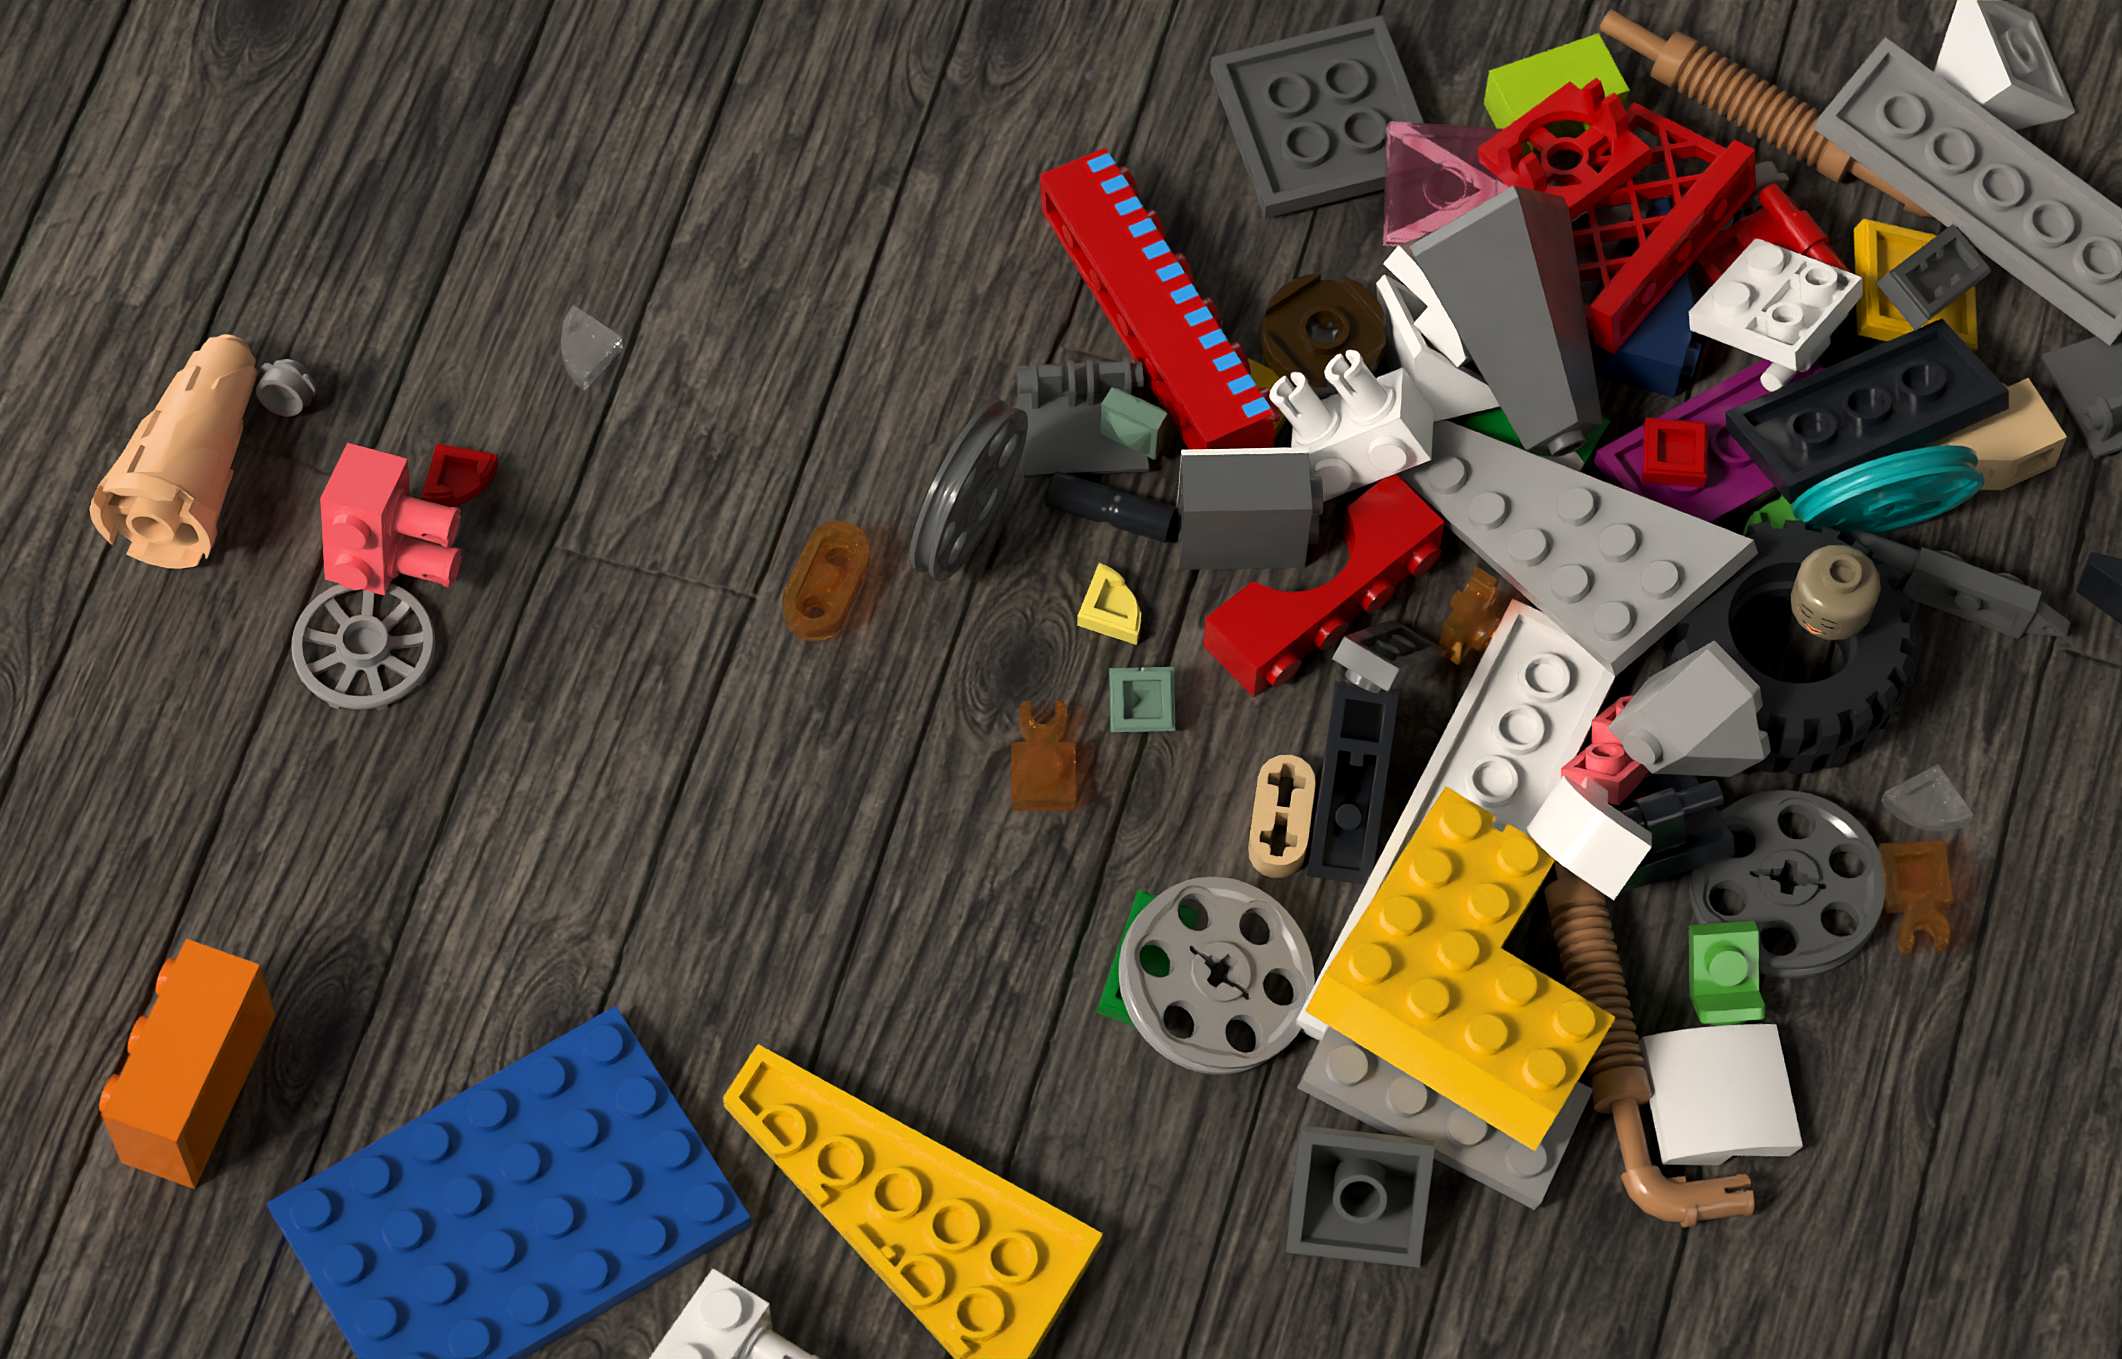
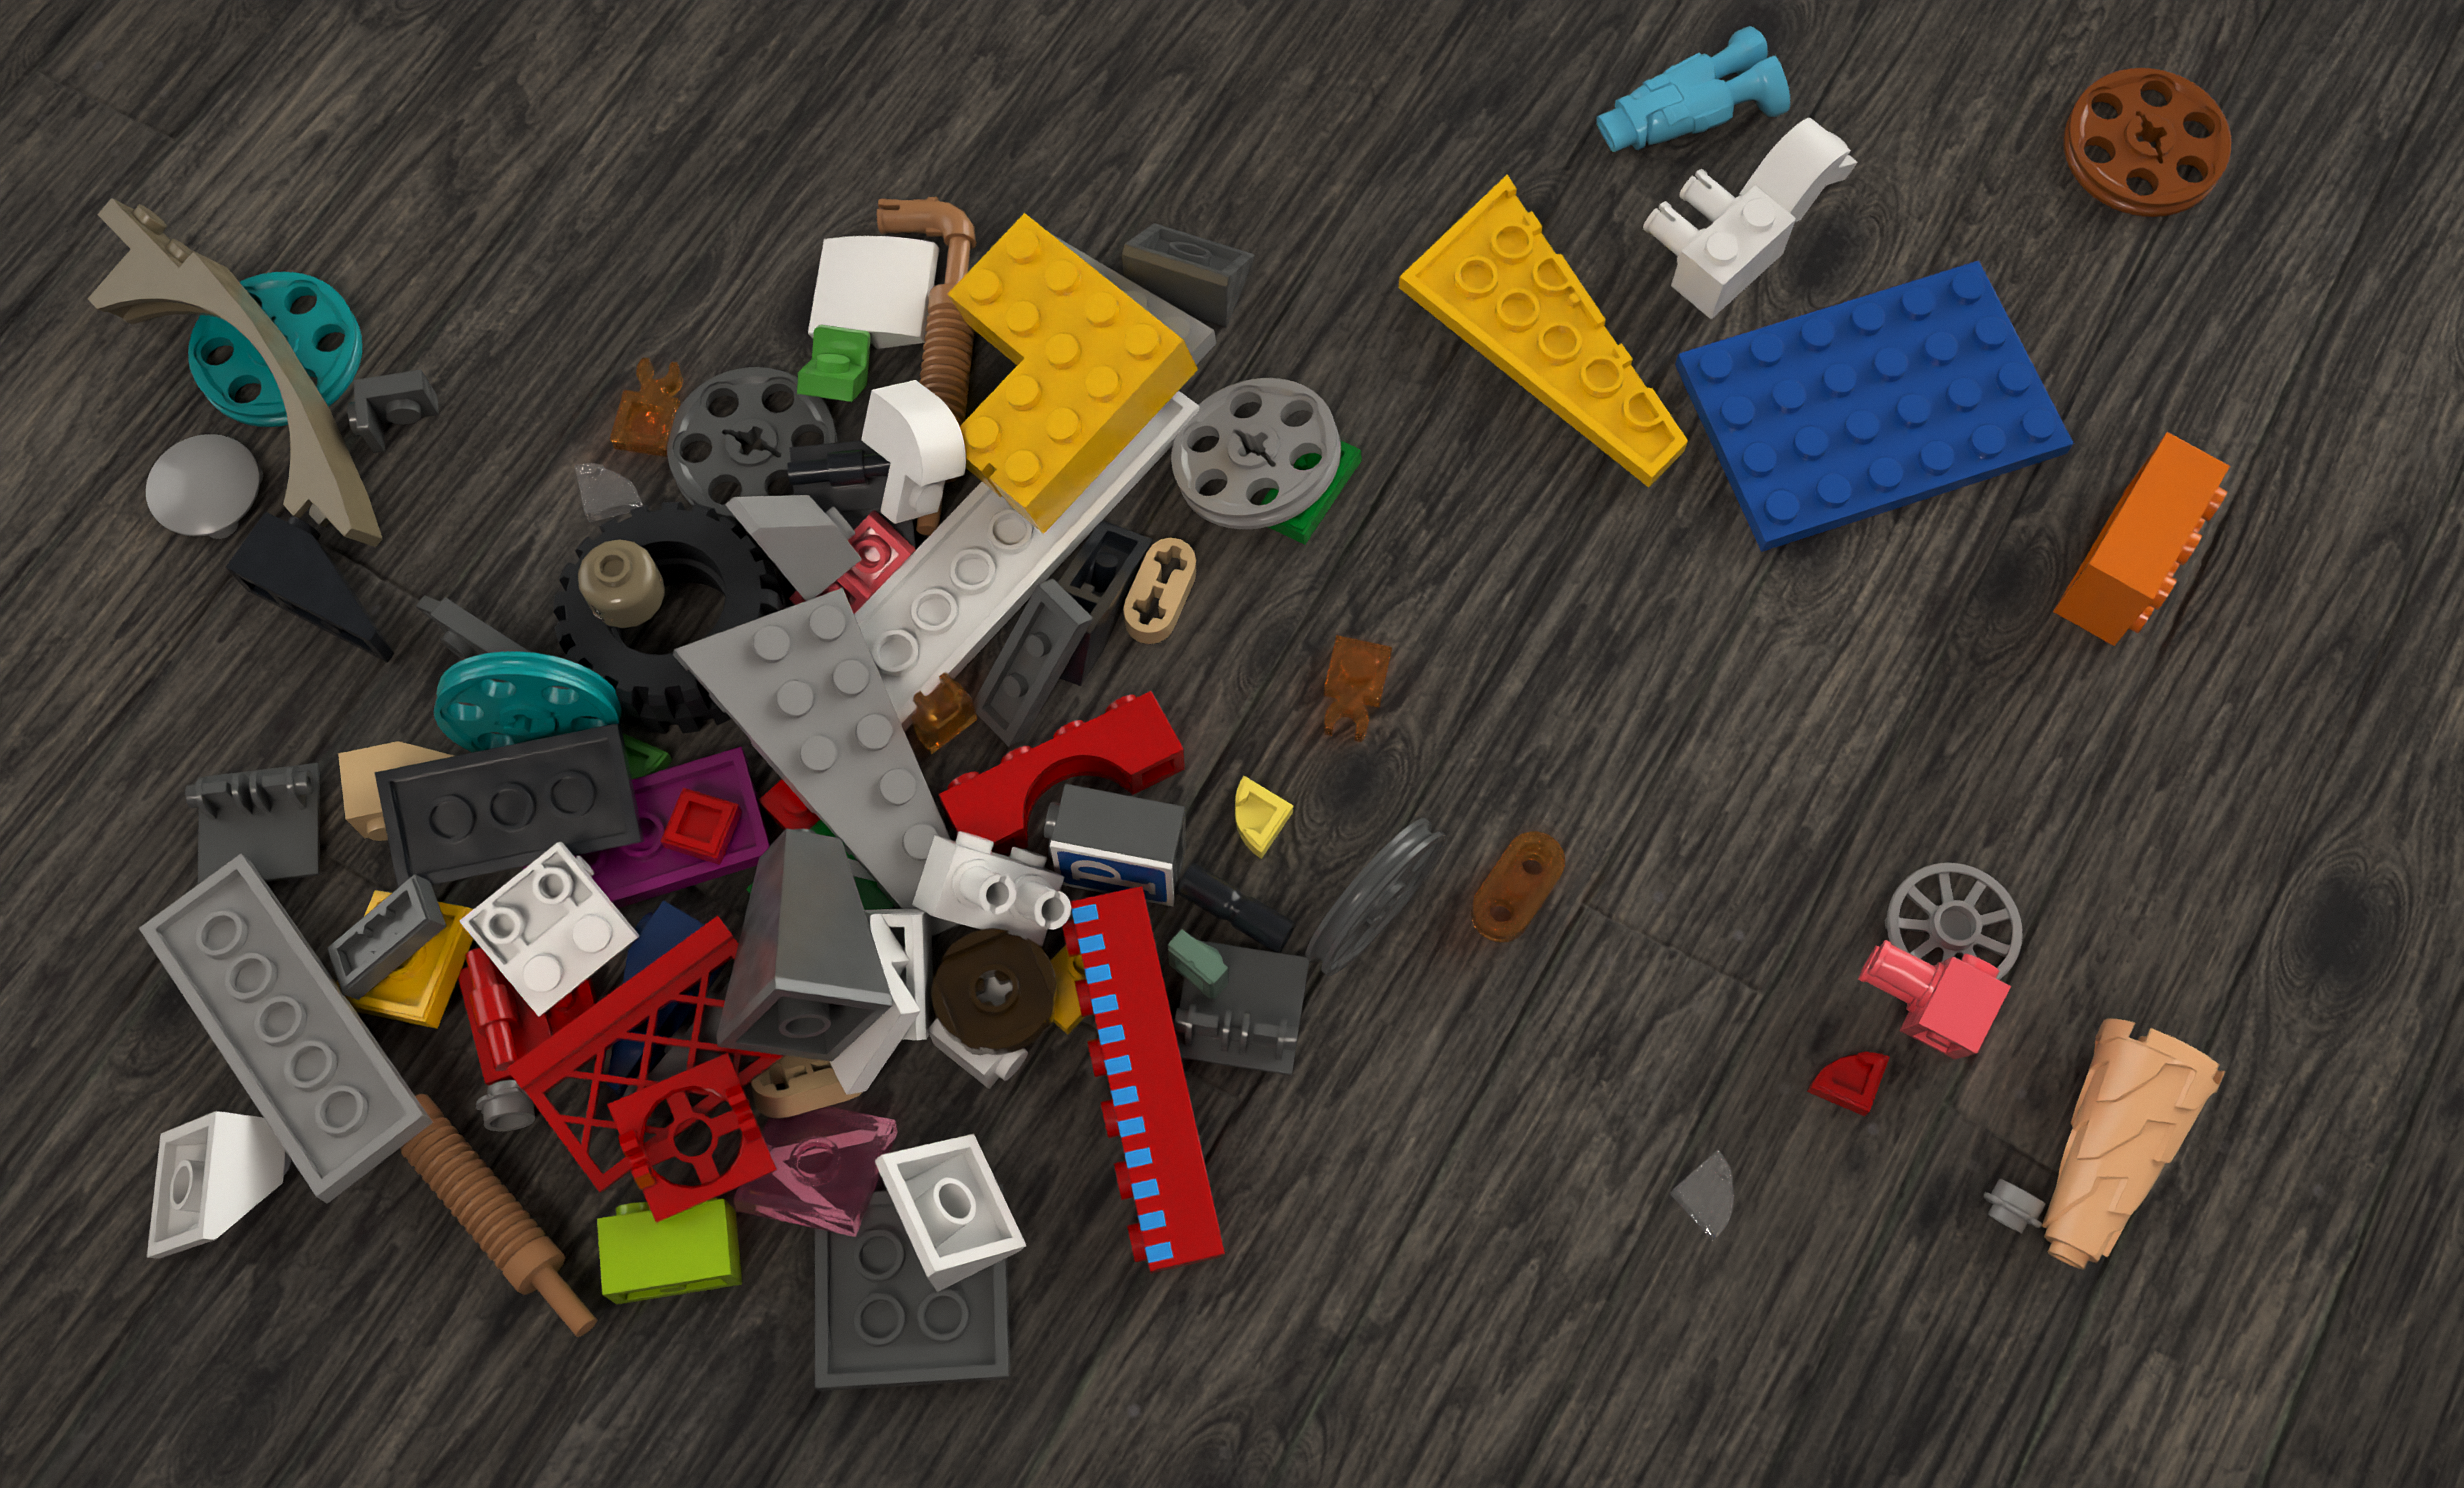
camera: 165 degrees left, 5 degrees up
sand green tile [1109,667,1175,732] -> none
none -> white slope [875,1134,1026,1292]

